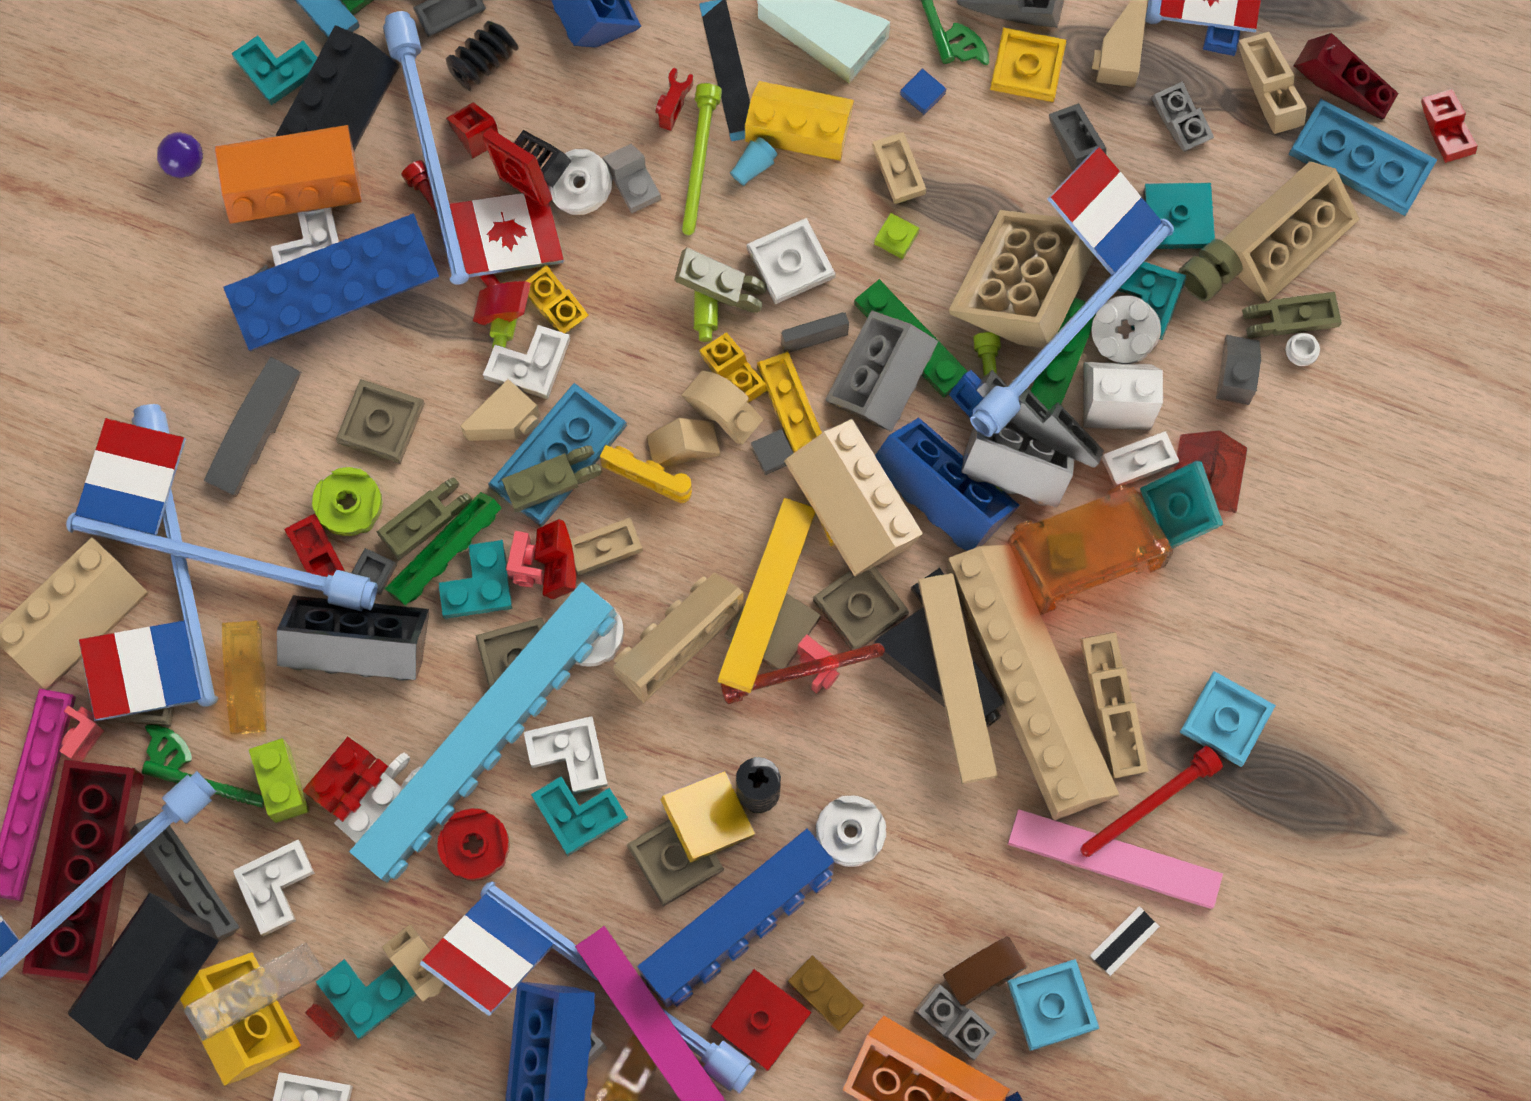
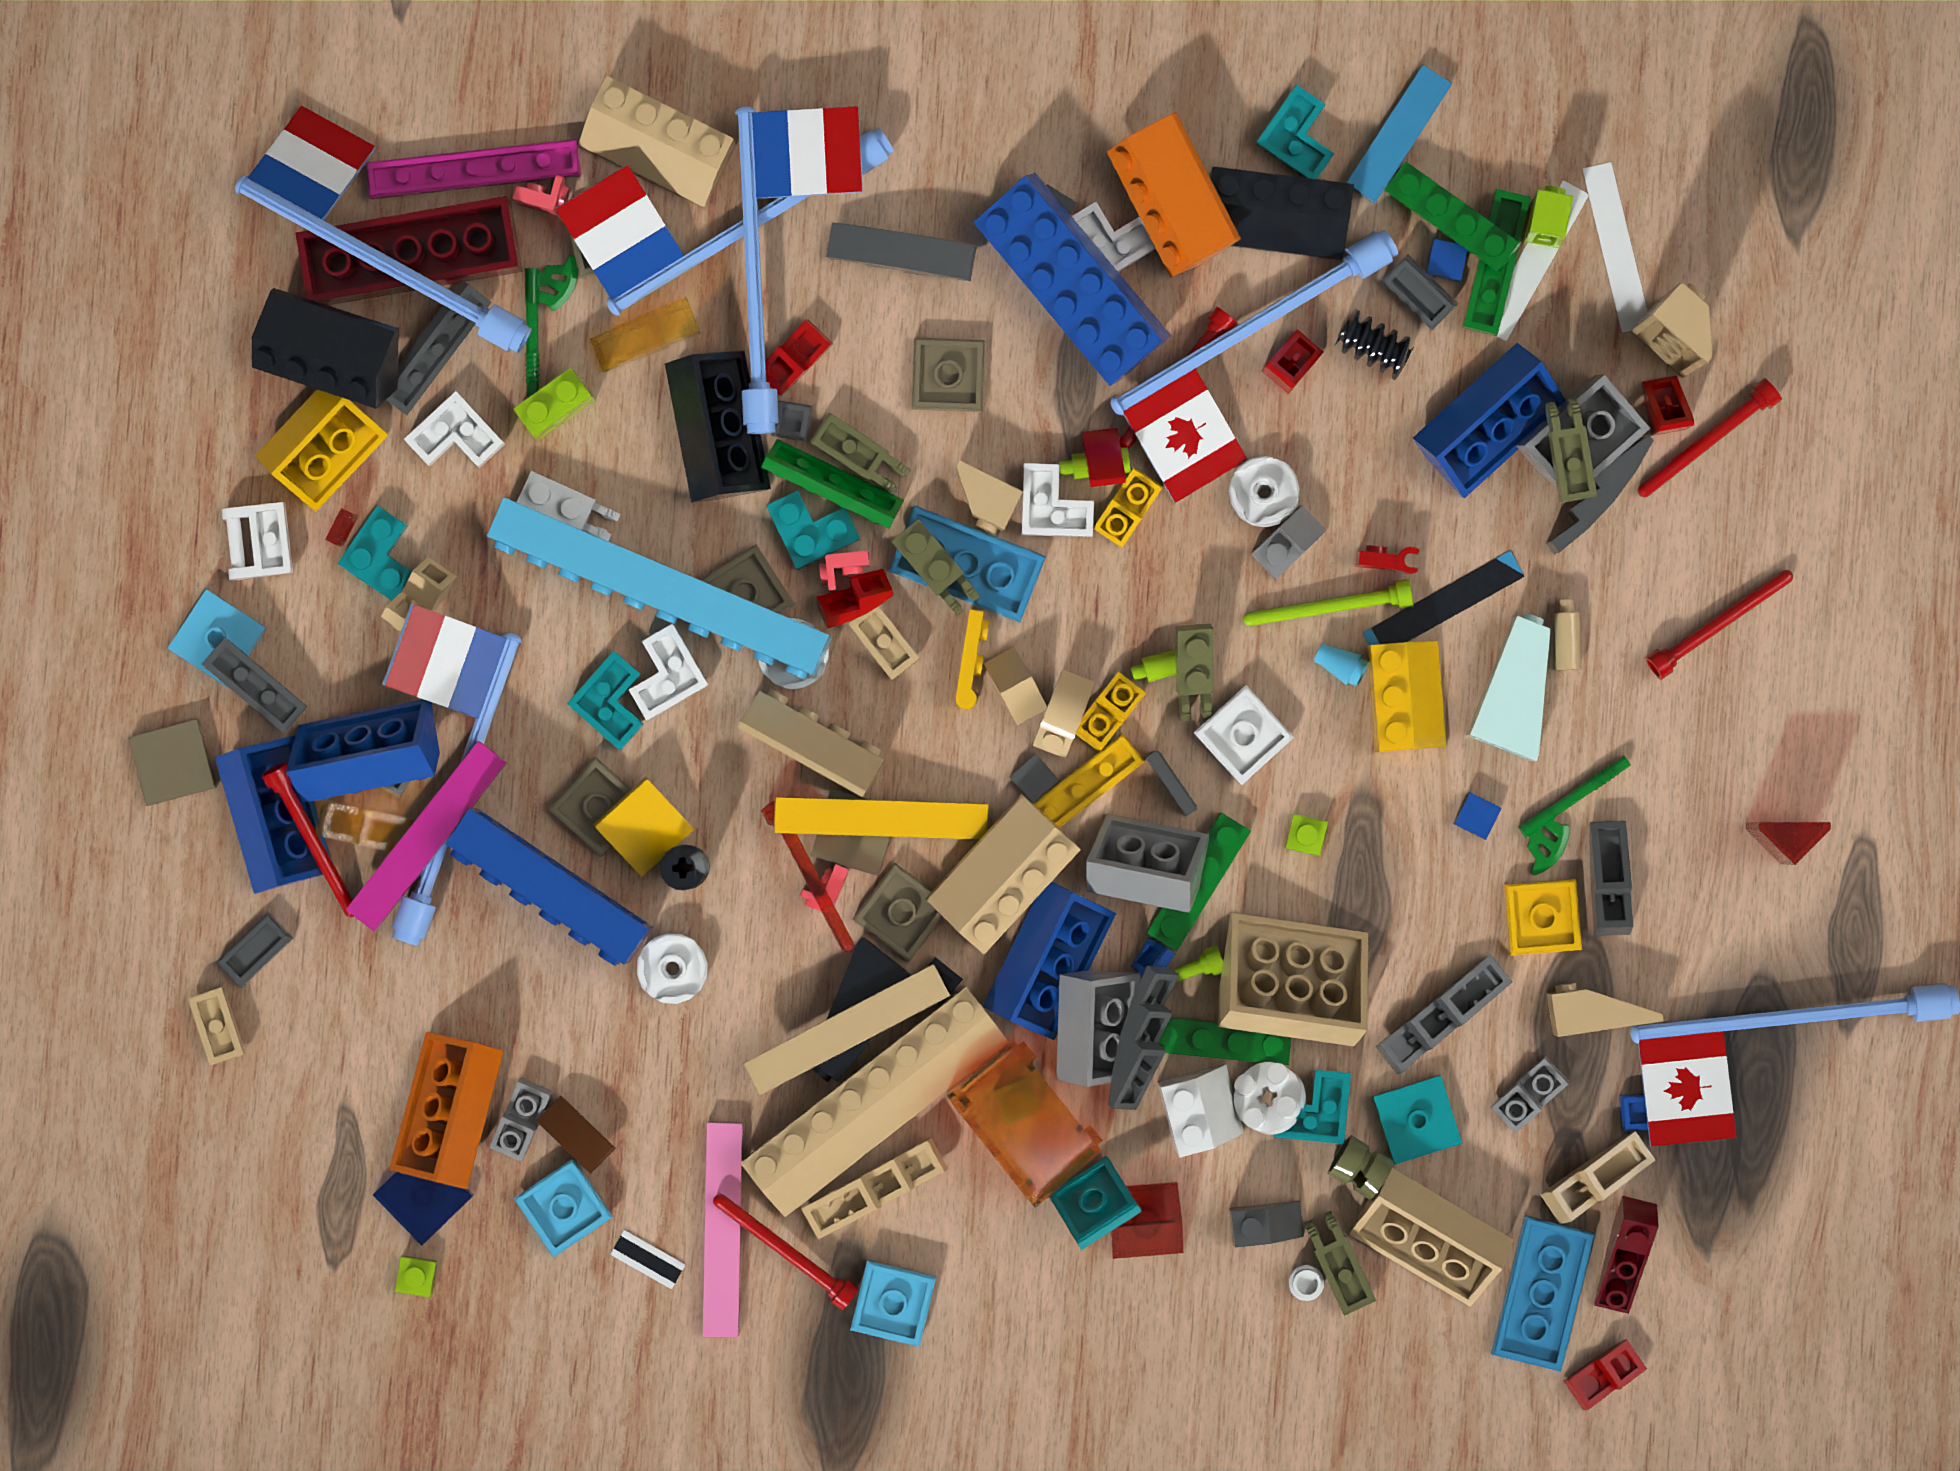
camera: 75 degrees right, 15 degrees up
dark purple piece [157,132,203,179] -> none
clear plate [183,942,325,1041] -> none
red plate [302,736,389,822] -> none
lime plate [312,467,383,536] -> none
red plate [437,808,510,881] -> none
red plate [482,128,553,206] -> none
black slope [514,130,572,188] -> none
red plate [710,969,812,1071] -> none
pearl gold plate [788,955,864,1032] -> none
tan plate [872,132,926,204] -> none
flag [970,147,1174,437] -> none
white plate [1102,431,1179,489] -> none

